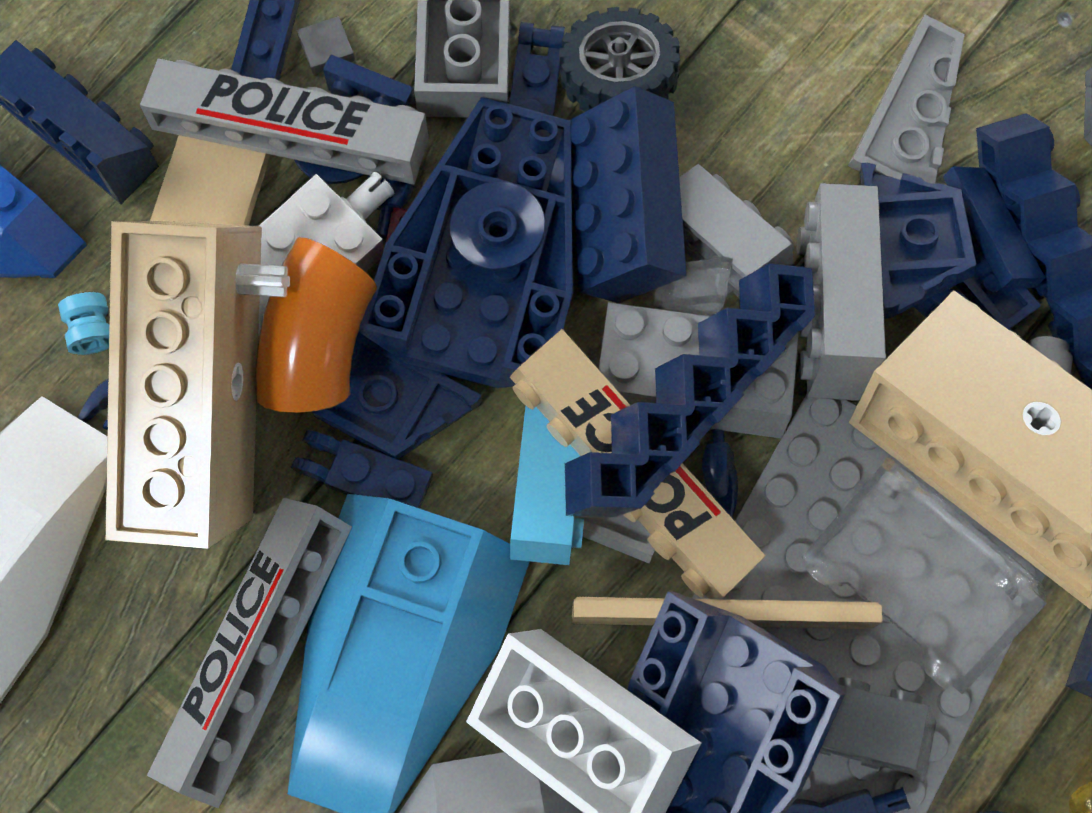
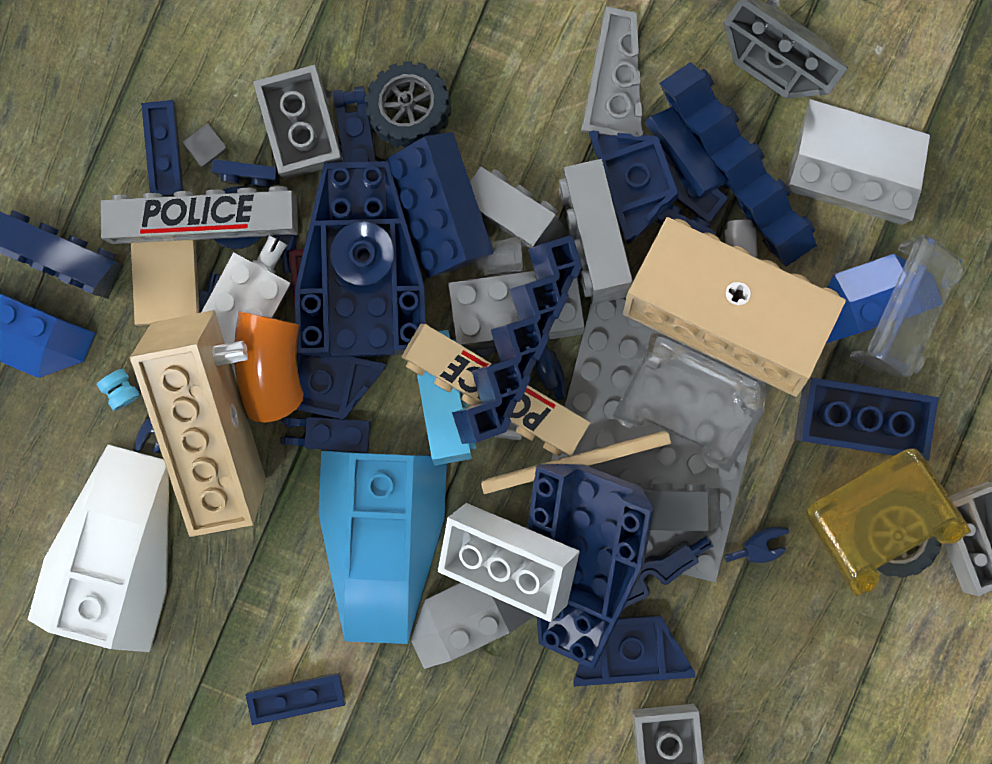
camera: 10 degrees left, 15 degrees up
light grey brick [147,498,352,808] -> none

